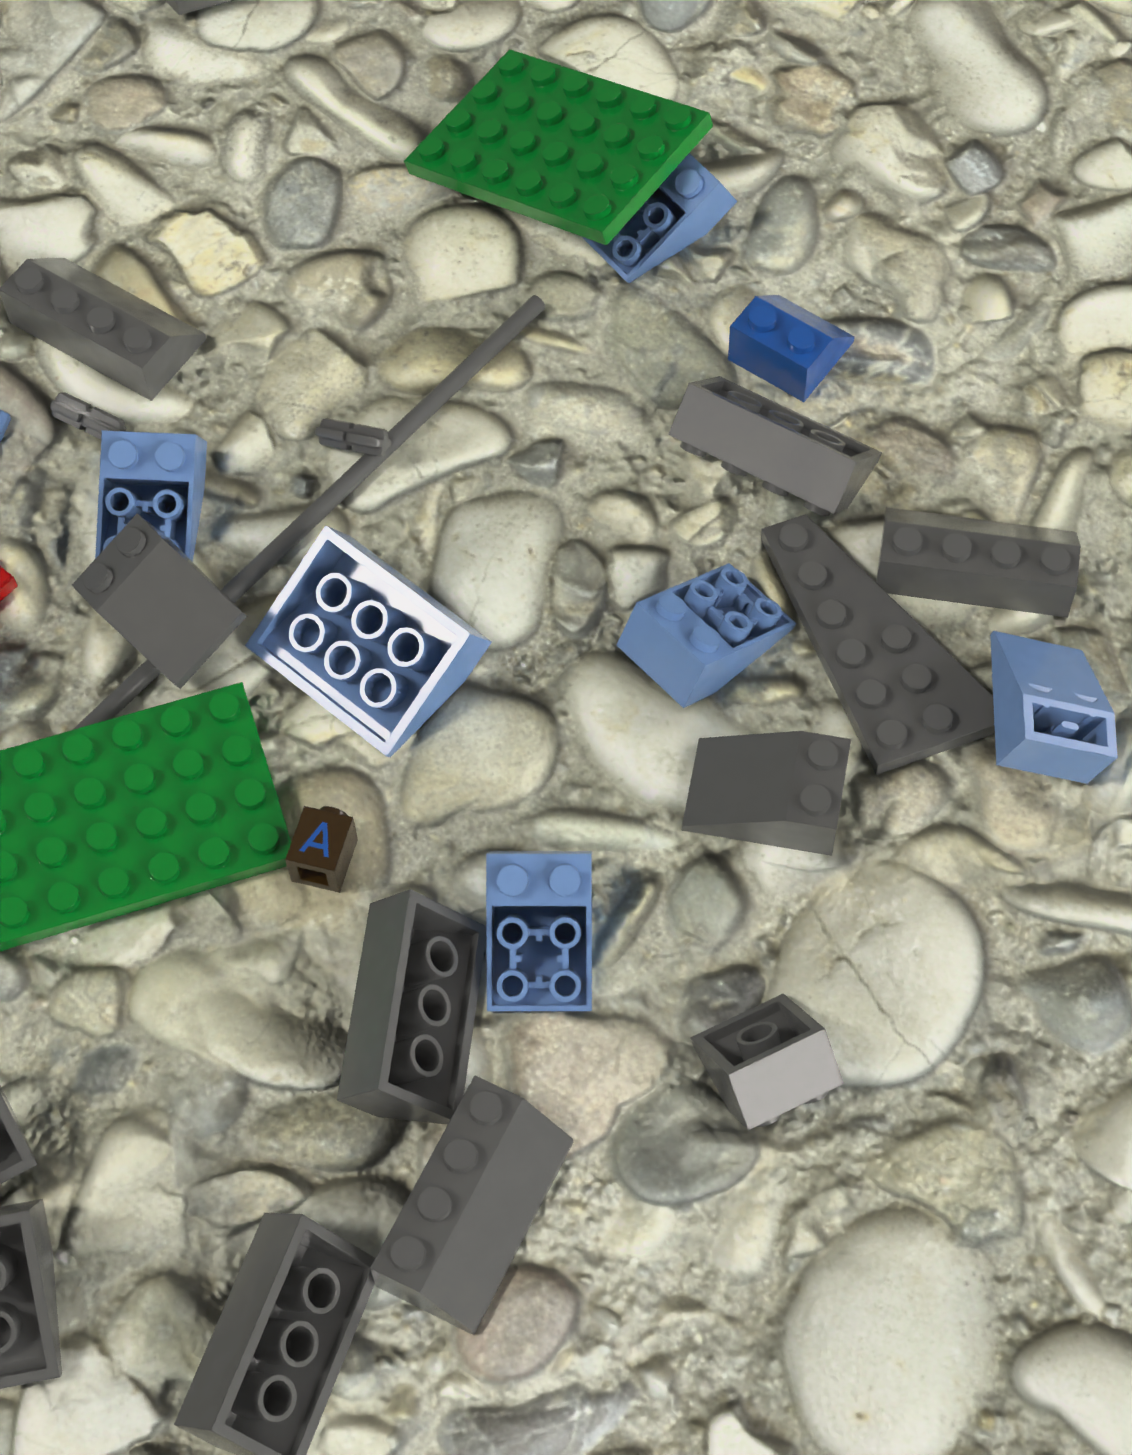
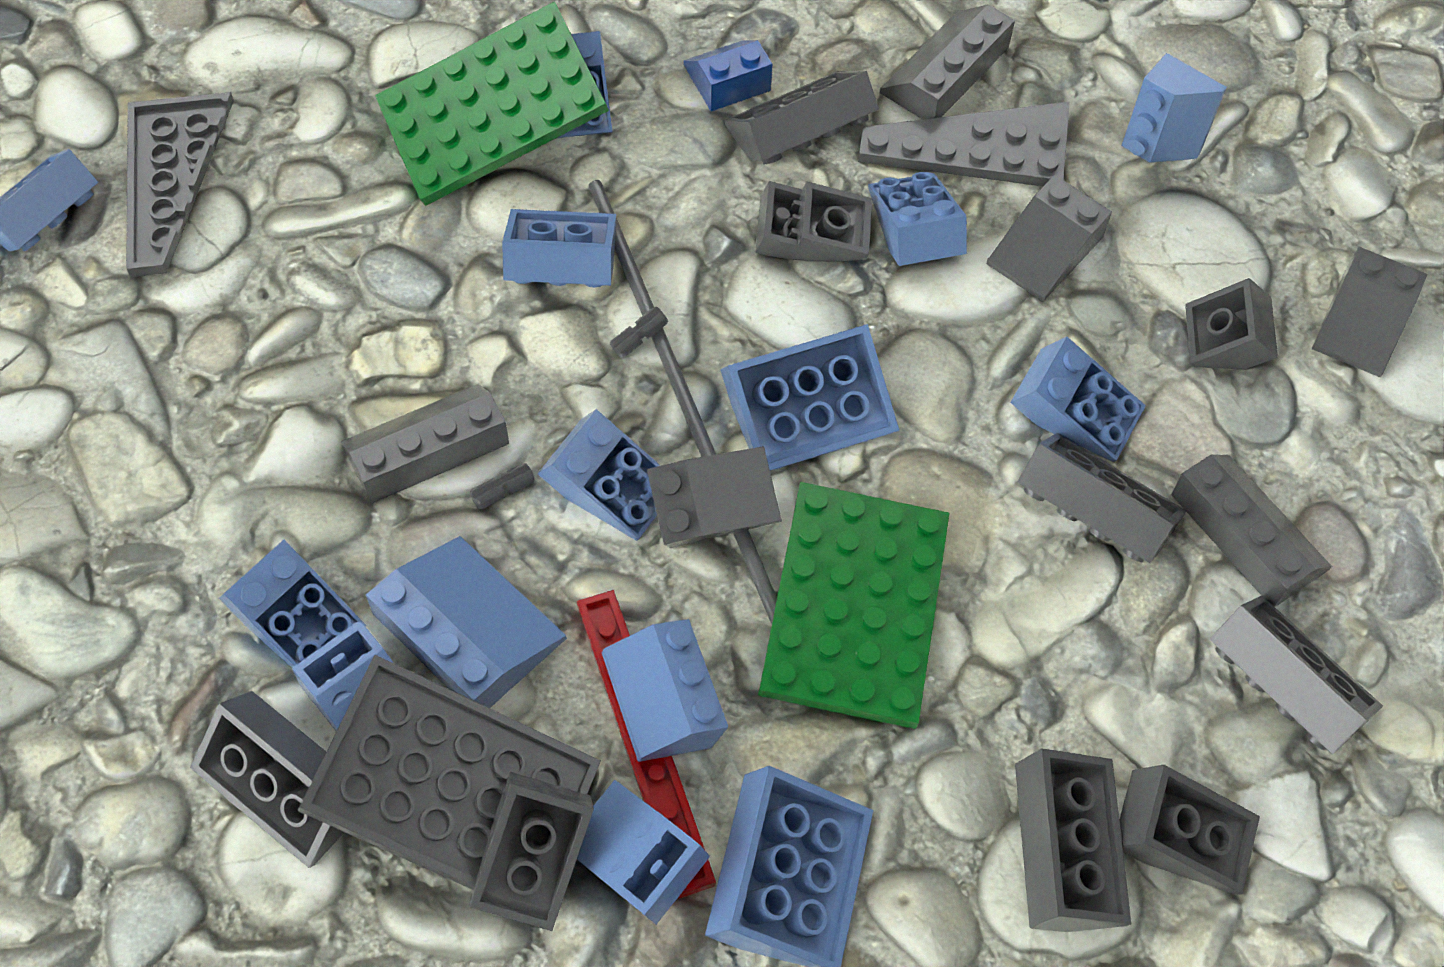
camera: 65 degrees left, 0 degrees up
dark brown brick [285,806,358,893] -> none
medium blue slope [990,631,1118,784] -> none
none -> medium blue slope [502,209,616,287]
none -> dark grey slope [755,181,872,262]
none -> medium blue slope [1121,53,1227,163]
none -> dark grey slope [1312,247,1428,377]

